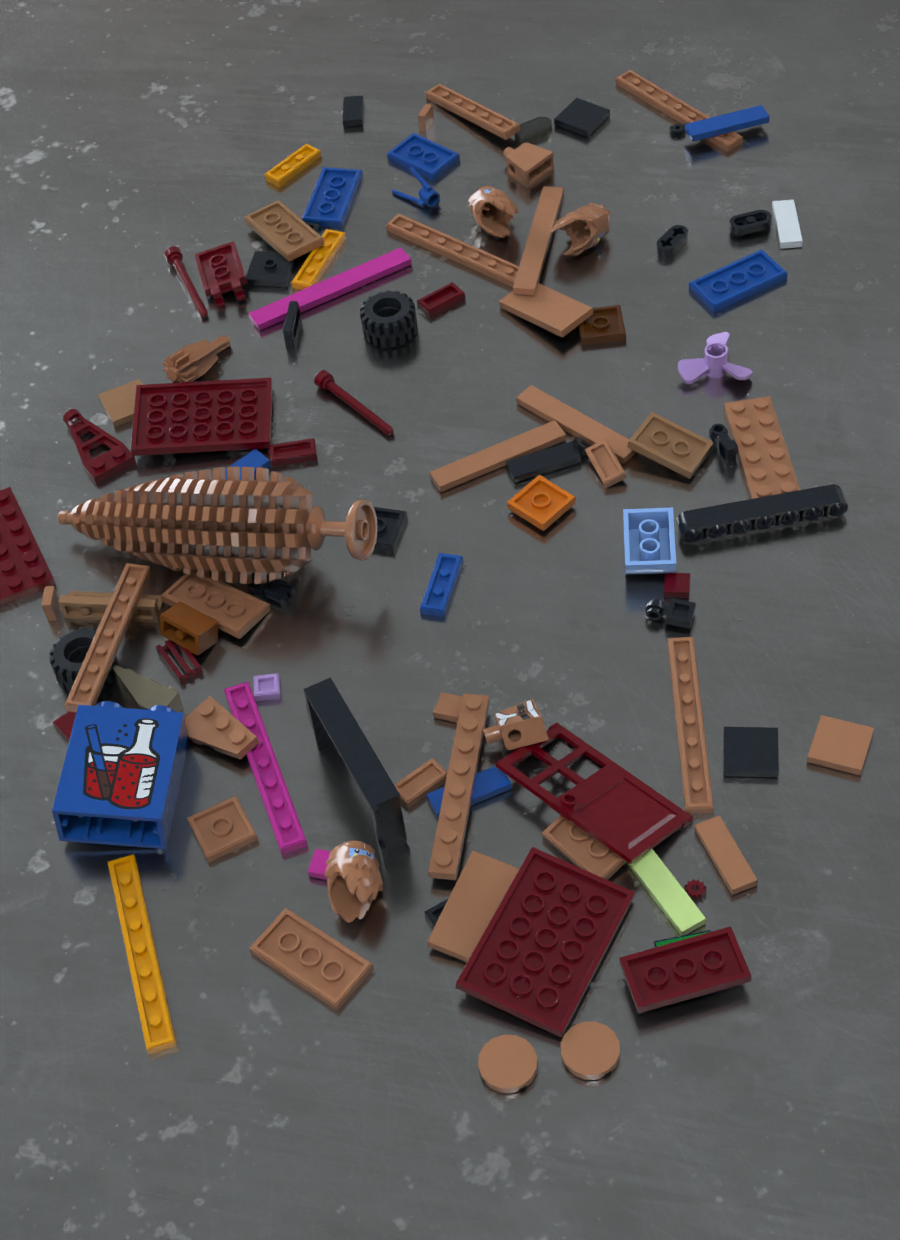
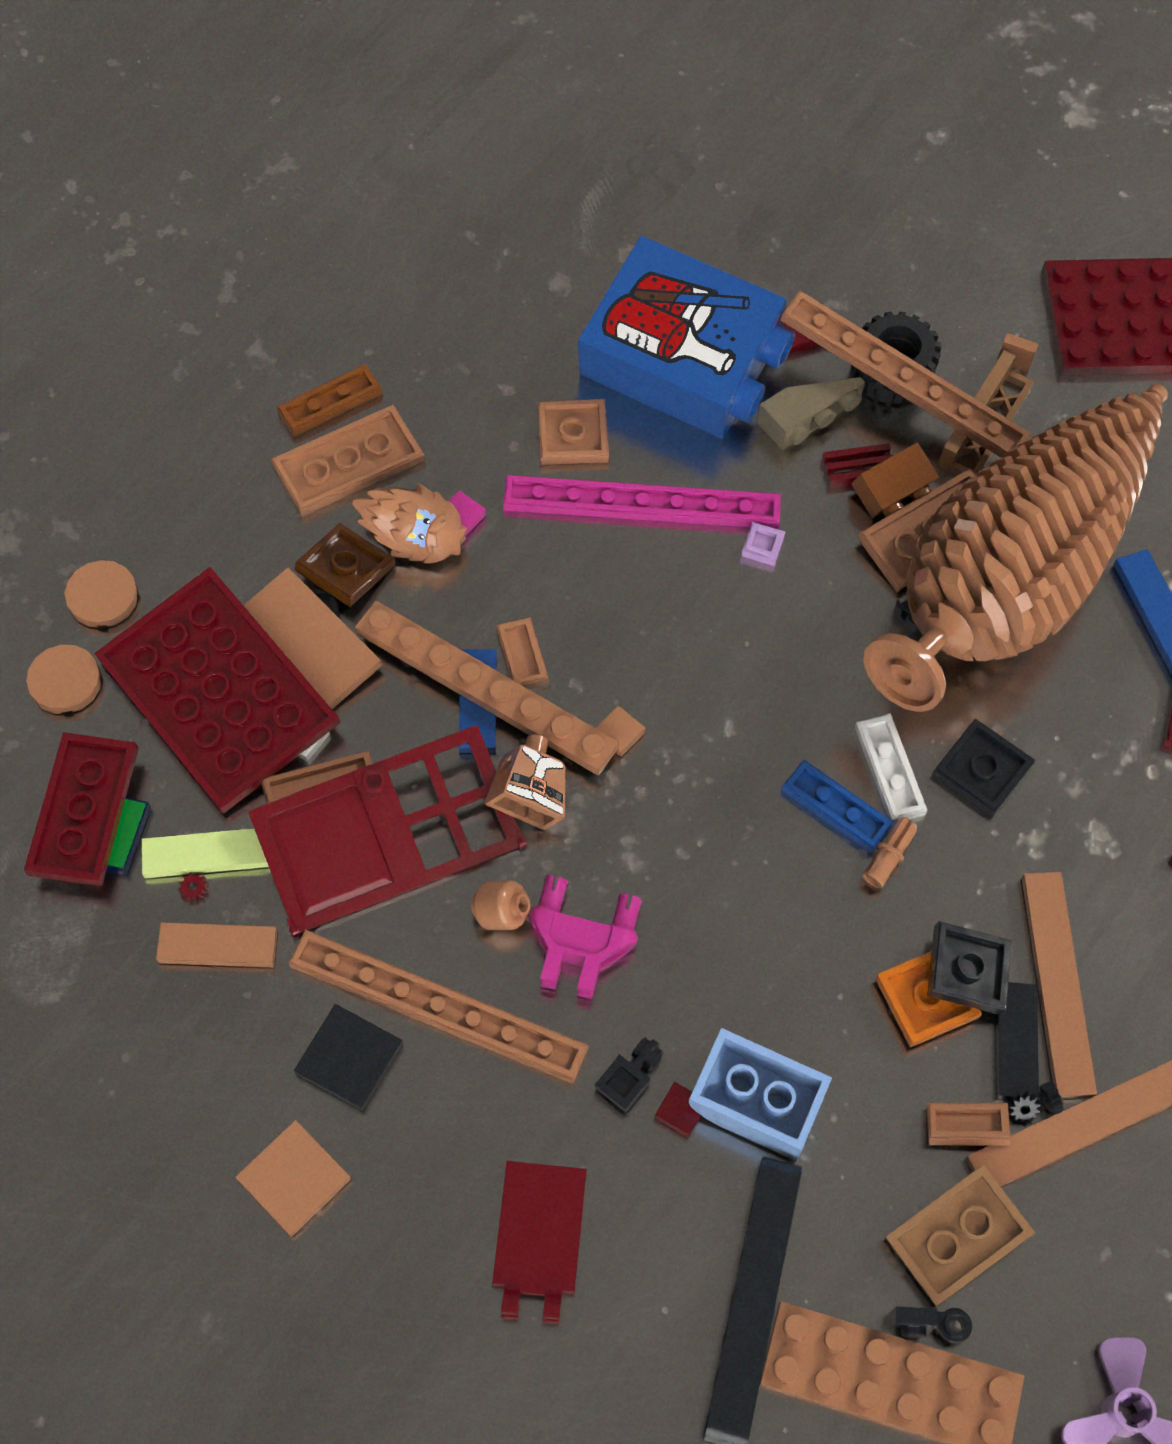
camera: 105 degrees right, 15 degrees up
light orange tile [108,854,177,1055] -> none
nougat wing [185,696,260,760] -> none
black piece [303,677,410,867] -> none
none -> dark orange tile [276,364,382,438]
none -> reddish brown tile [295,523,395,607]
none -> nougat head [471,880,530,930]
none -> dark red tile [492,1161,587,1324]
none -> dark pink connector [528,875,642,1000]
none -> white tile [855,713,927,823]
none -> nougat axle [862,817,917,889]
none -> black tile [927,921,1012,1015]
none -> black piece [1039,1082,1064,1115]

